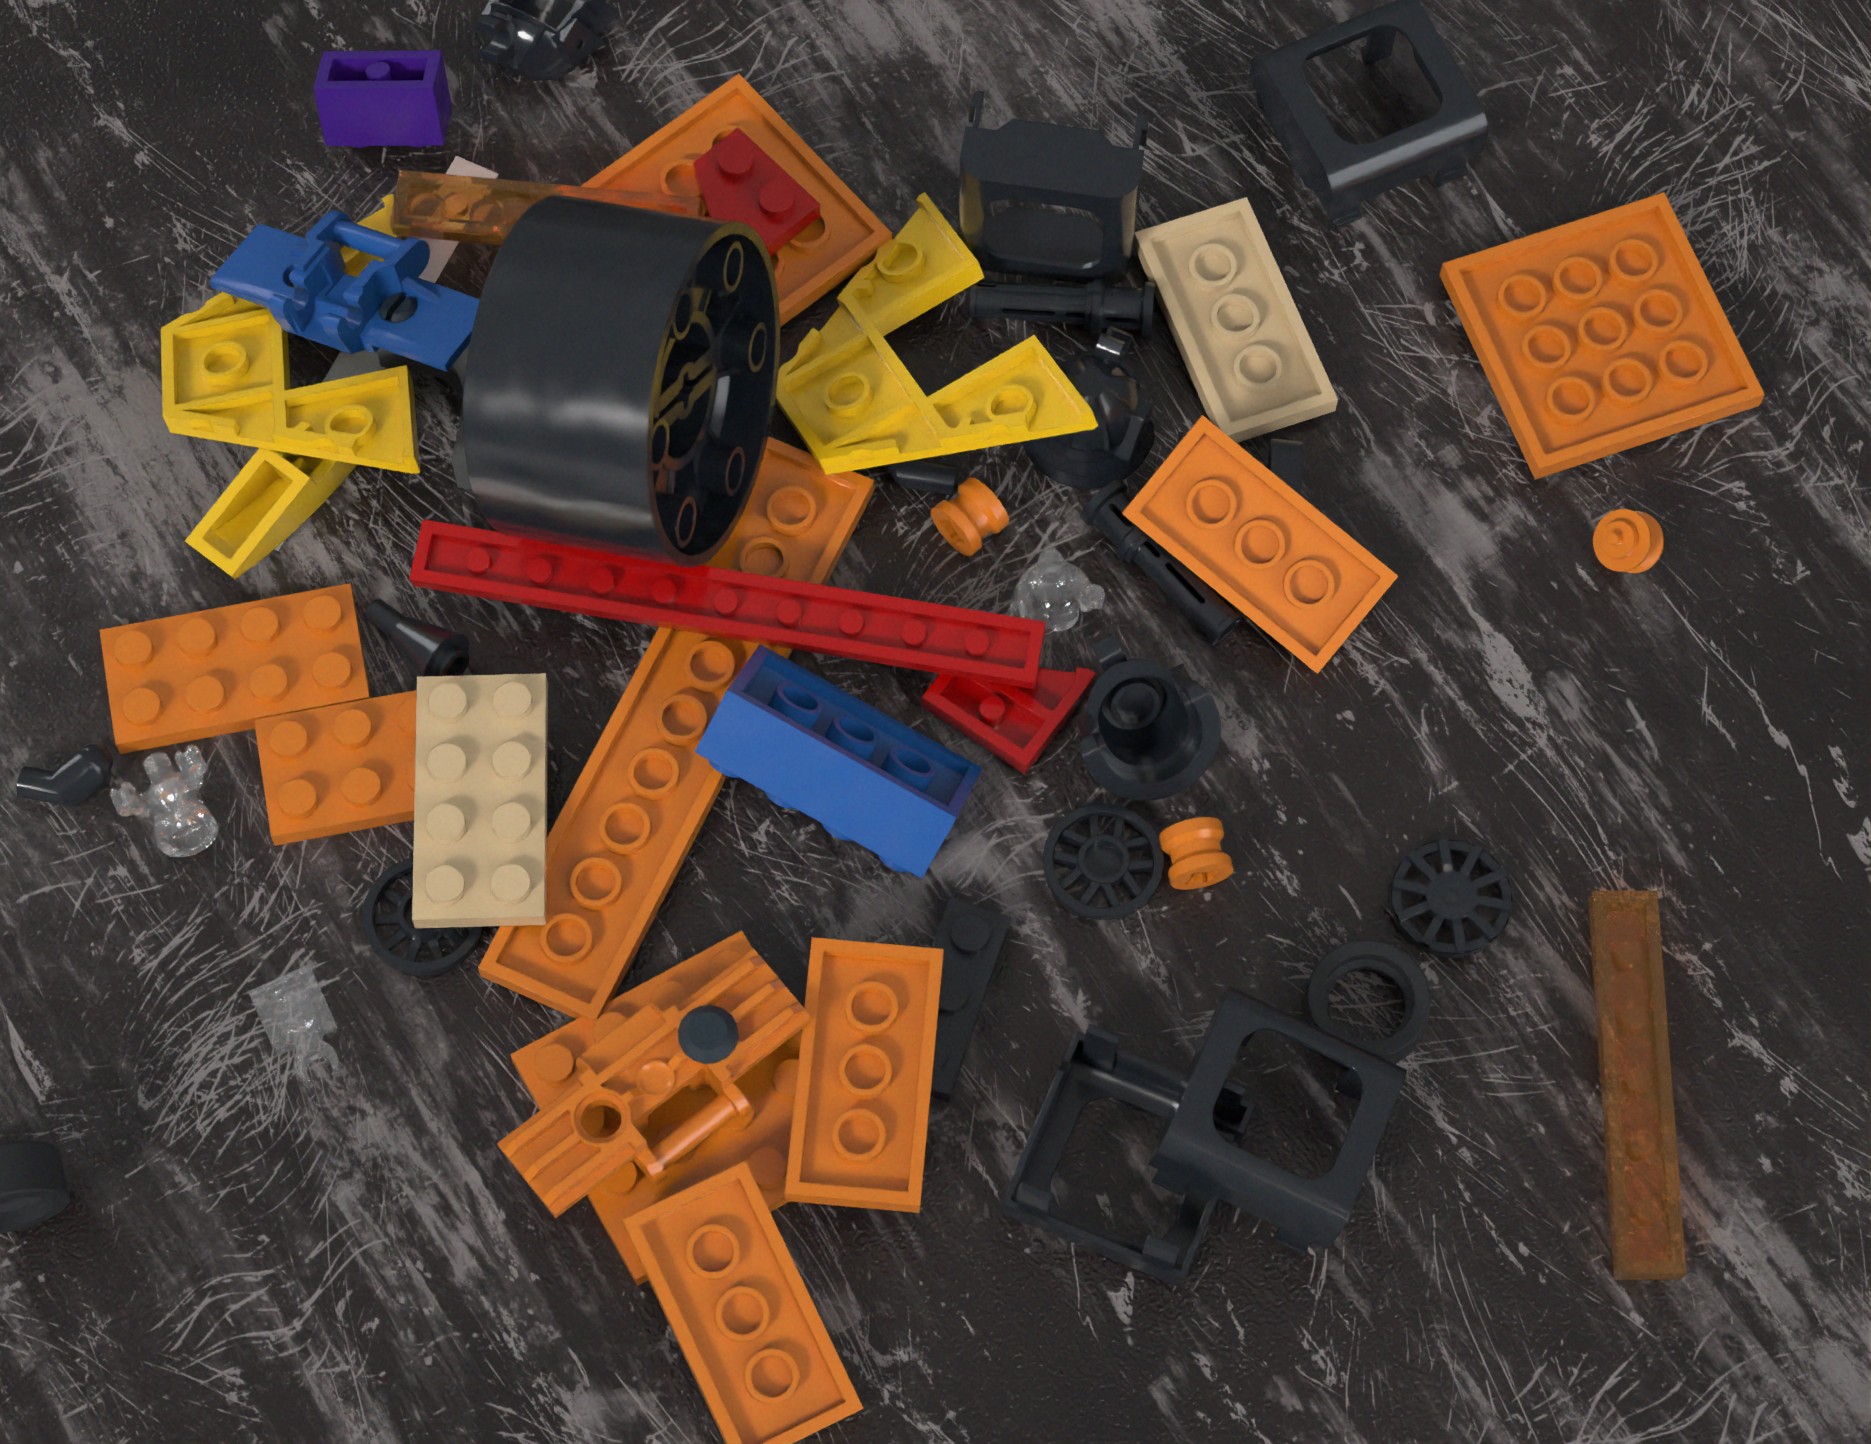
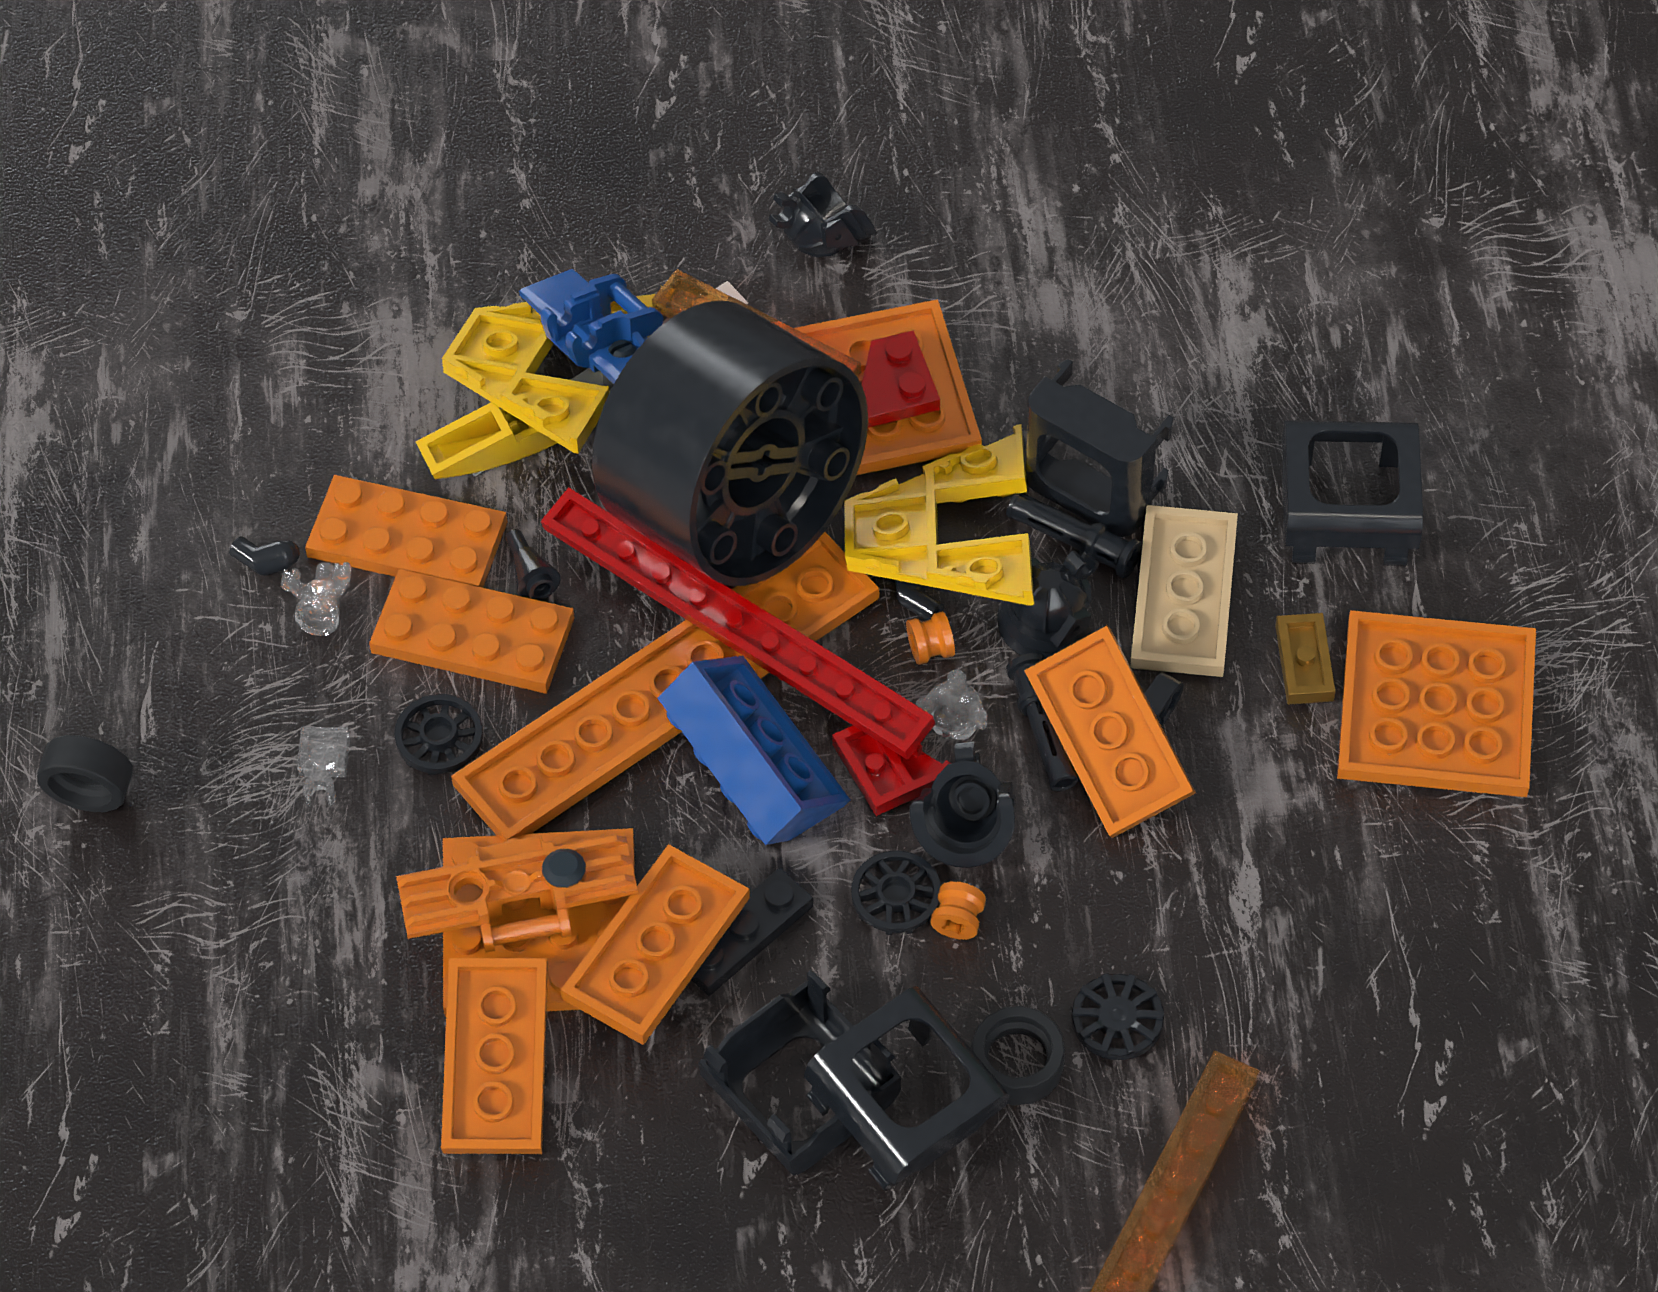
camera: 30 degrees right, 10 degrees down
dark purple brick [313,50,452,148] -> none
tan plate [412,673,548,928] -> none
orange wheel [1593,509,1664,573] -> none
none -> pearl gold plate [1276,613,1335,704]

